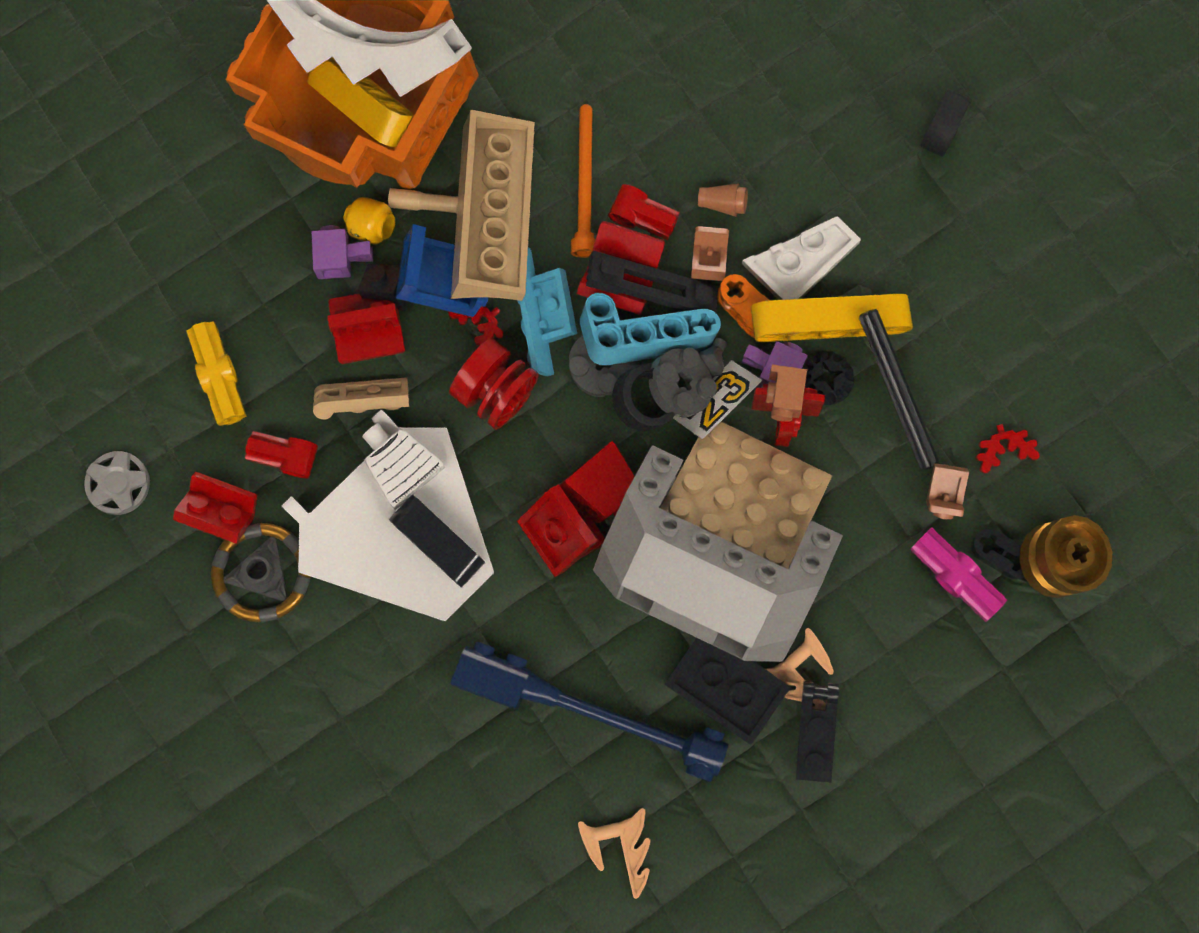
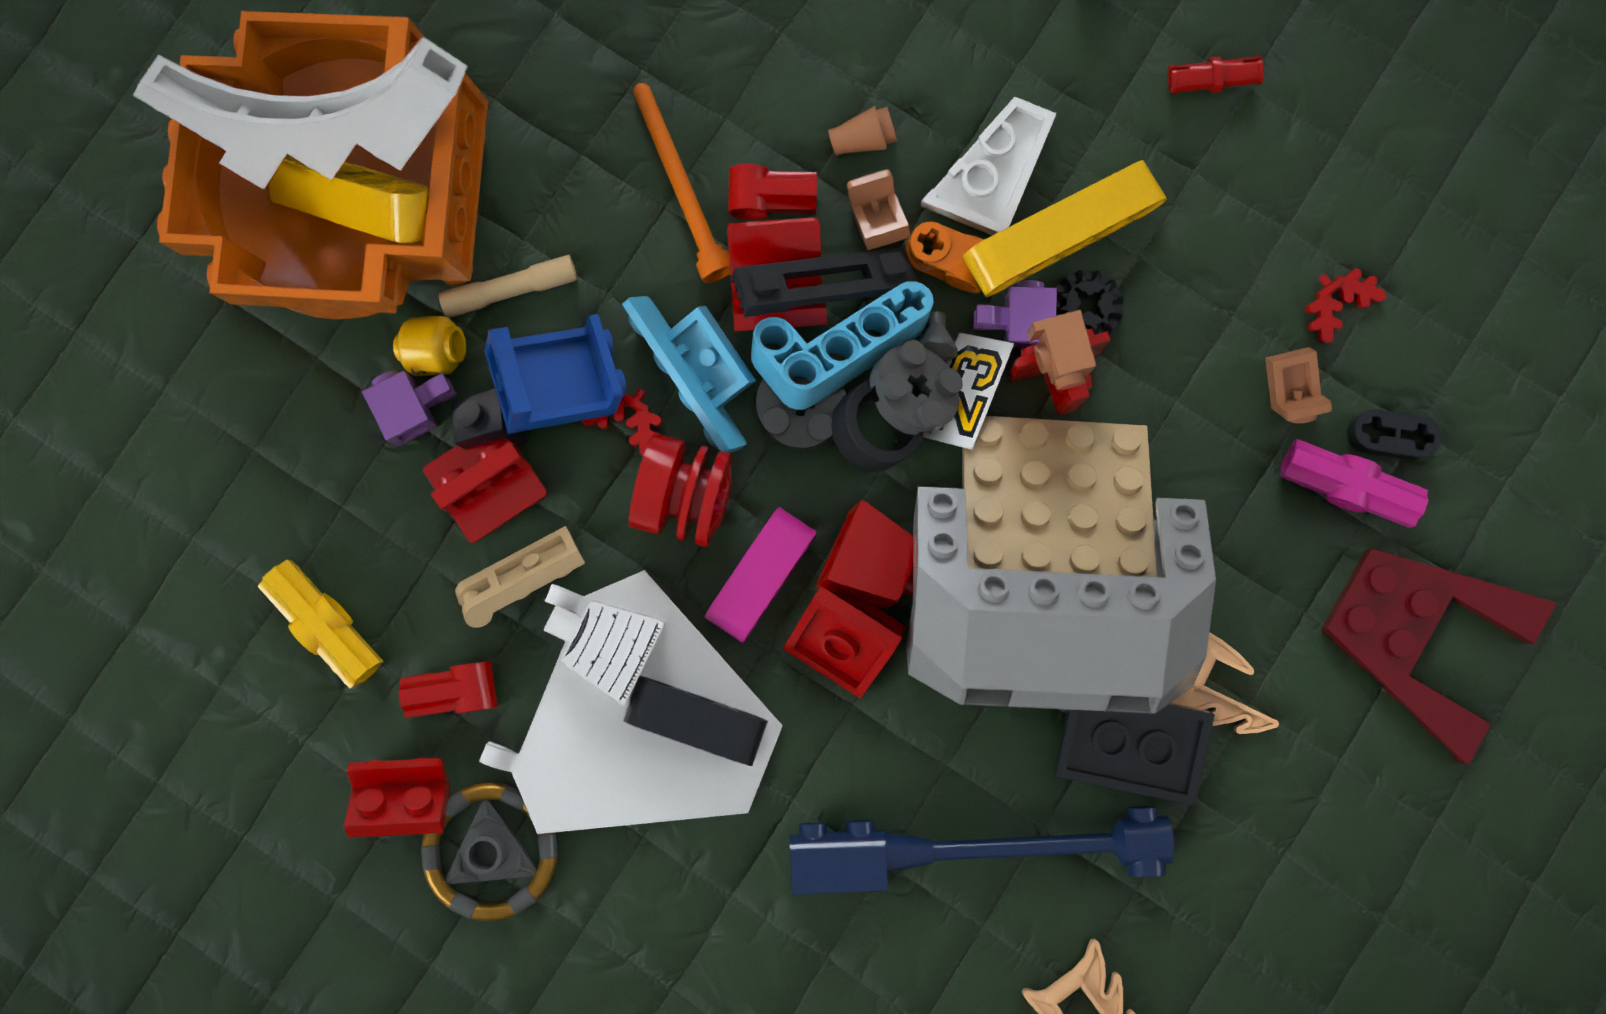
camera: 25 degrees left, 5 degrees up
light grey wheel [84,451,150,515] -> none
tan arch [451,110,535,301] -> none
black plate [796,681,839,783] -> none
black axle [859,309,939,470] -> none
pearl gold wheel [1020,515,1113,598] -> none
none -> dark pink beam [704,507,818,643]
none -> red pin [1167,55,1264,95]
none -> dark red wing [1321,549,1557,764]

